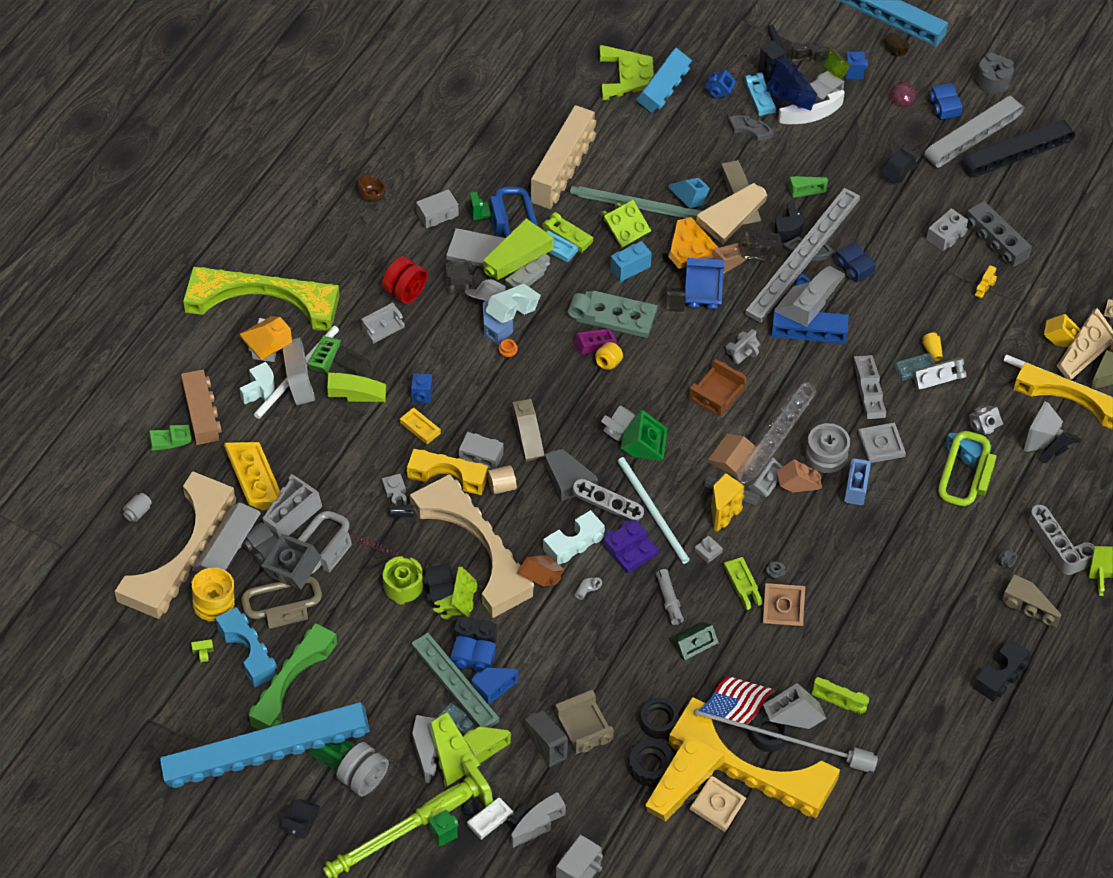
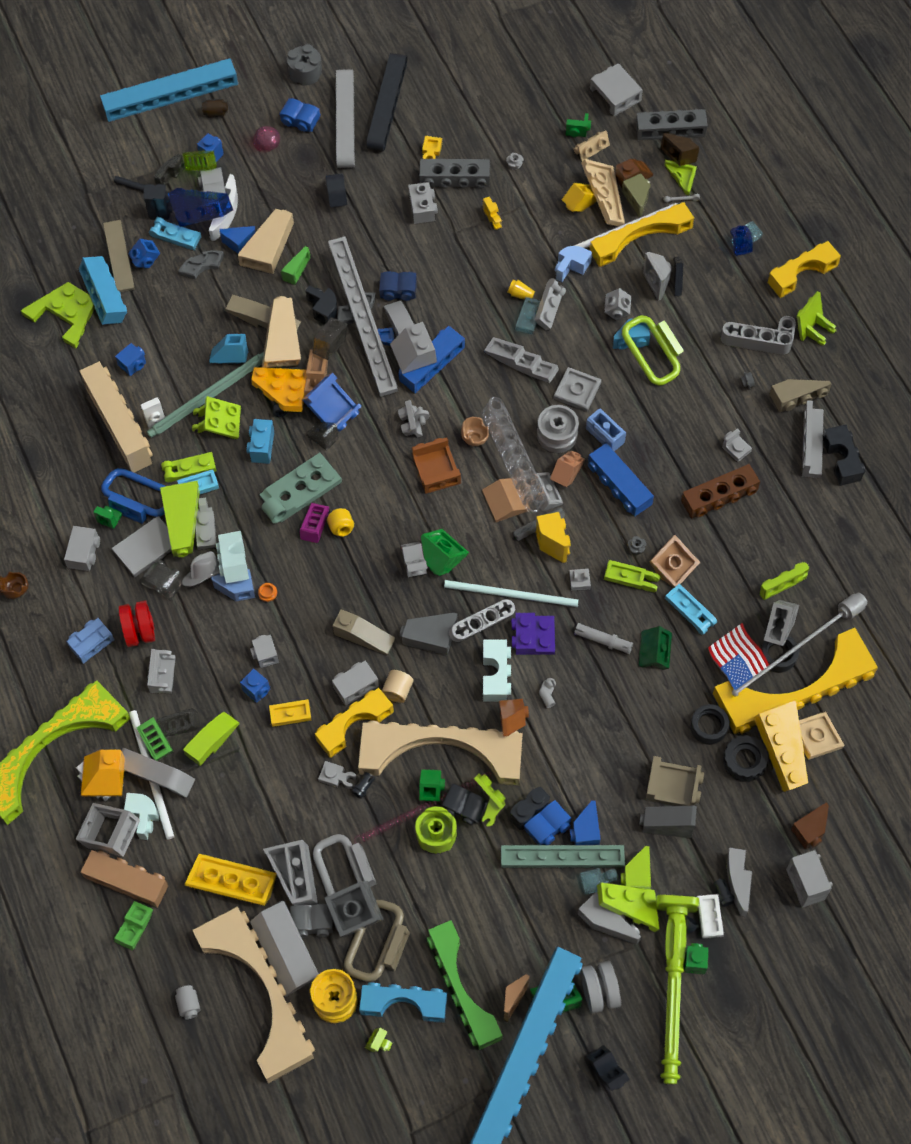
camera: 50 degrees left, 10 degrees up
none -> medium blue brick [66,618,114,663]
none -> light grey window [76,803,140,857]
none -> dark tan slope [103,220,135,292]
none -> blue brick [115,343,146,376]
none -> white plate [141,397,165,428]
none -> blue slope [219,226,256,254]
none -> tan slope [238,209,294,274]
none -> light grey brick [250,635,279,668]
none -> green brick [420,769,445,801]
none -> yellow plate [422,136,442,159]
none -> medium nougat hair [461,416,489,446]
none -> medium nougat slope [504,974,530,1022]
none -> light grey plate [506,153,523,169]
none -> light blue brick [555,246,592,282]
none -> blue brick [588,443,654,516]
none -> medium azure plate [665,584,717,635]
none -> reddish brown brick [681,464,760,519]
none -> light grey bracket [722,429,752,462]
none -> reddish brown slope [791,802,829,849]
none -> light grey fence [802,400,824,478]

